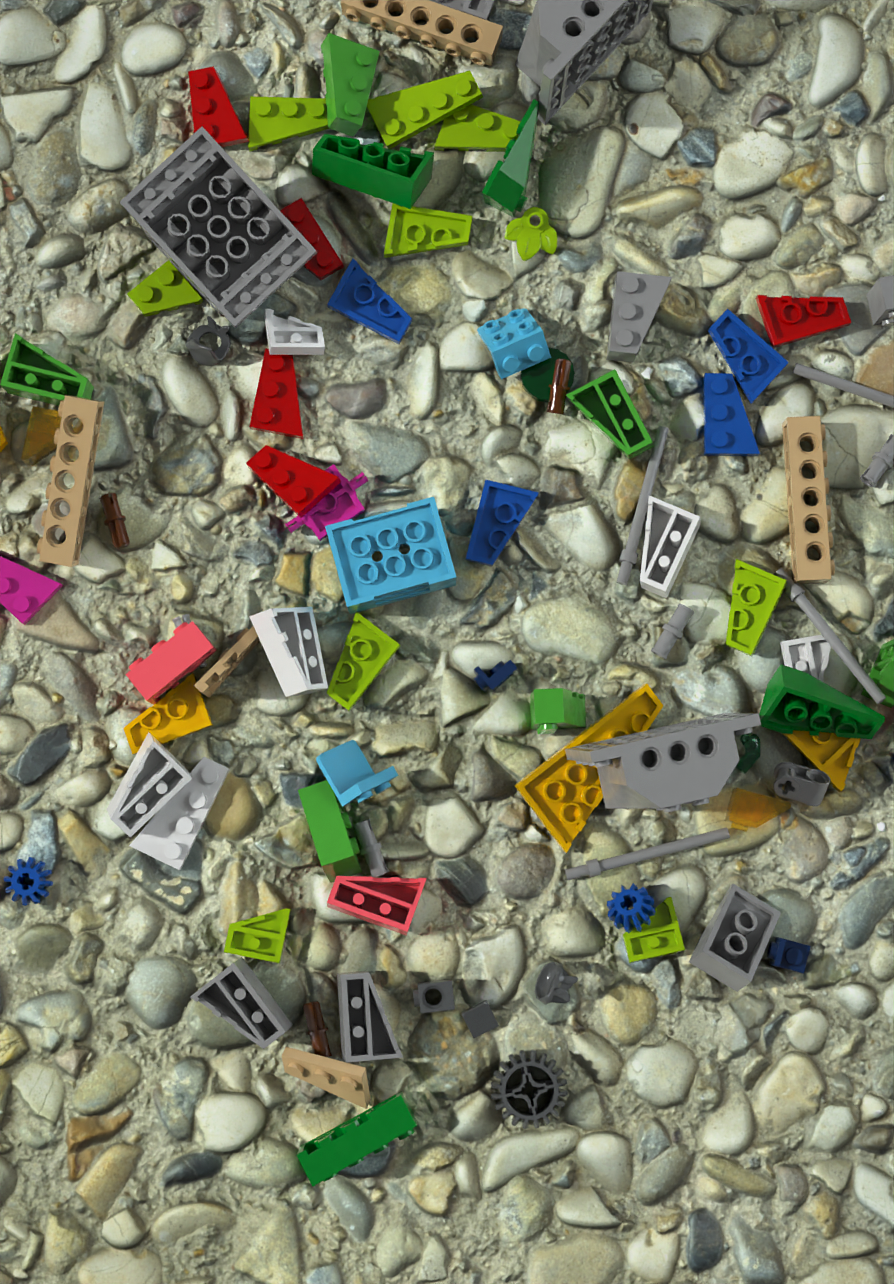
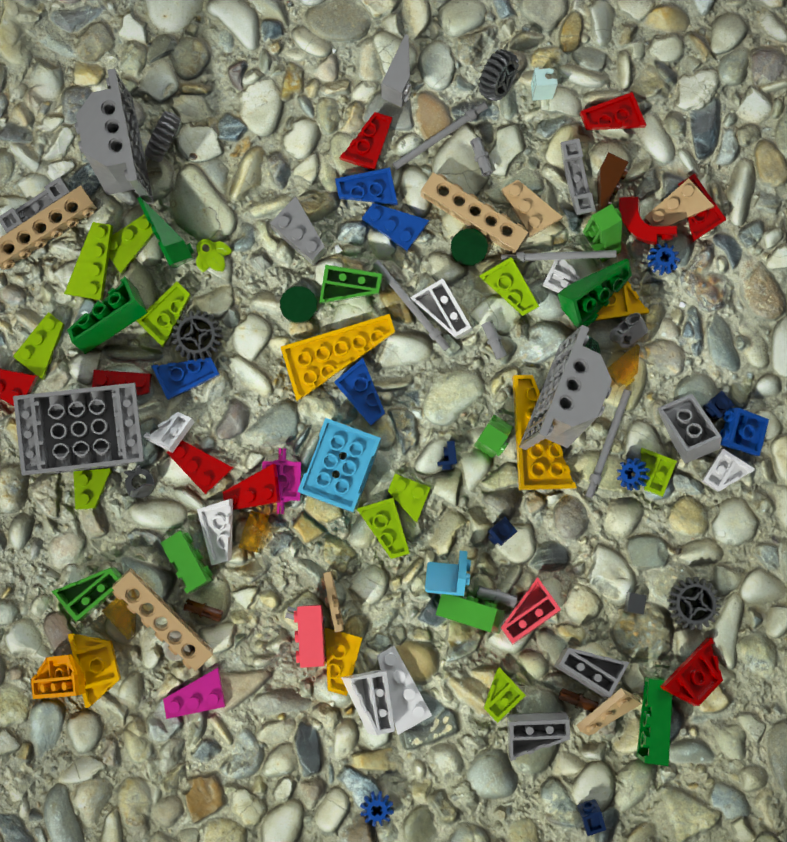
camera: 50 degrees left, 0 degrees up
white wedge [249,607,328,697] -> none
bright green wedge [321,33,380,137] -> none
dark grey brick [413,979,455,1013] -> none
medium azure bracket [477,308,551,379] -> none
dark grey piece [535,962,578,1005] -> none
reddish brown axle [547,359,571,415] -> none
none -> light grey gear [145,111,181,162]
none -> bright green wedge [161,530,213,594]
none -> dark grey gear [171,310,223,361]
none -> white wing [197,499,233,566]
none -> clear yellow slope [238,511,270,553]
none -> yellow wing [281,314,395,402]
none -> lime wing [388,474,431,522]
none -> dark green tile [450,228,488,267]
none -> dark blue bracket [487,517,518,546]
none -> tan wing [501,180,563,238]
none -> dark blue bracket [577,799,606,836]
none -> red wing [660,638,723,706]
none -> white wing [701,449,755,492]
none -> blue plate [719,408,769,456]

